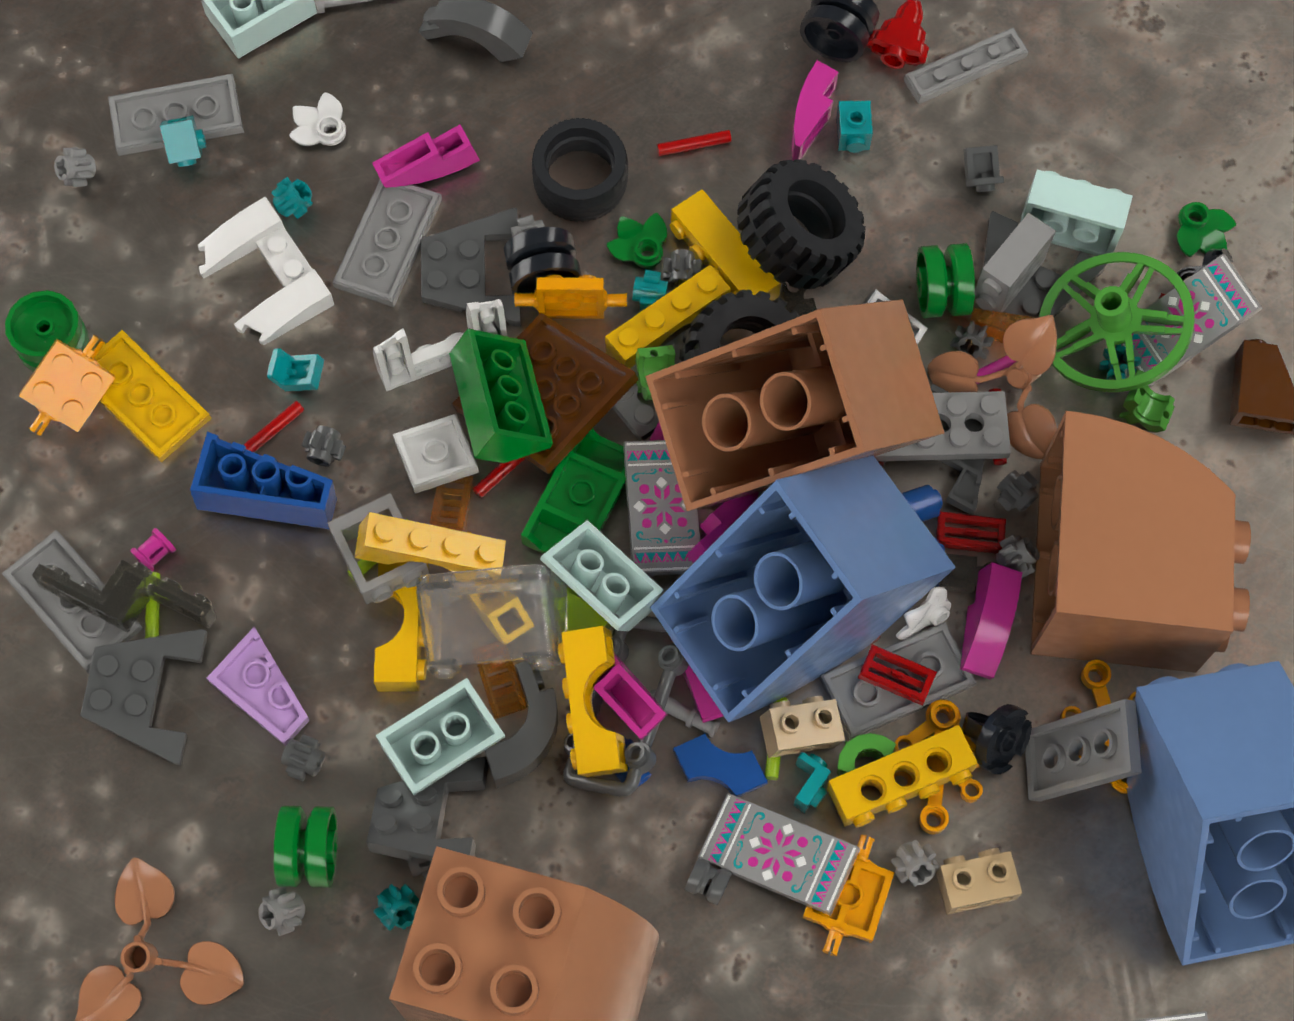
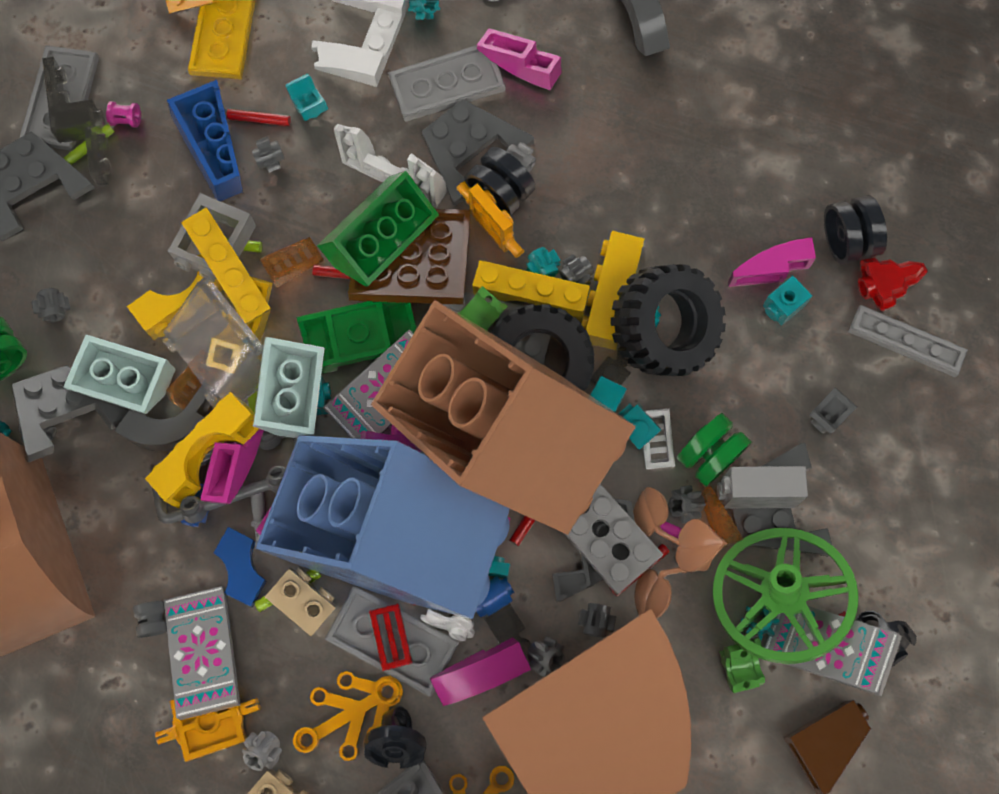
camera: 55 degrees right, 5 degrees up
lavender wing [206,627,310,746] -> none
white plate [393,414,479,494] -> none
black tyre [532,118,628,222] -> none
green plate [607,213,668,268] -> none
red piece [656,130,732,157] -> none
teal bracket [793,752,831,814] -> none
yellow brick [827,725,978,828] -> none
bright green piece [837,733,896,776] -> none
blue brick [902,485,943,522] -> none
red tile [936,511,1006,554] -> none
light aqua brick [1020,169,1133,256] -> none
green plate [1176,202,1236,257] -> none

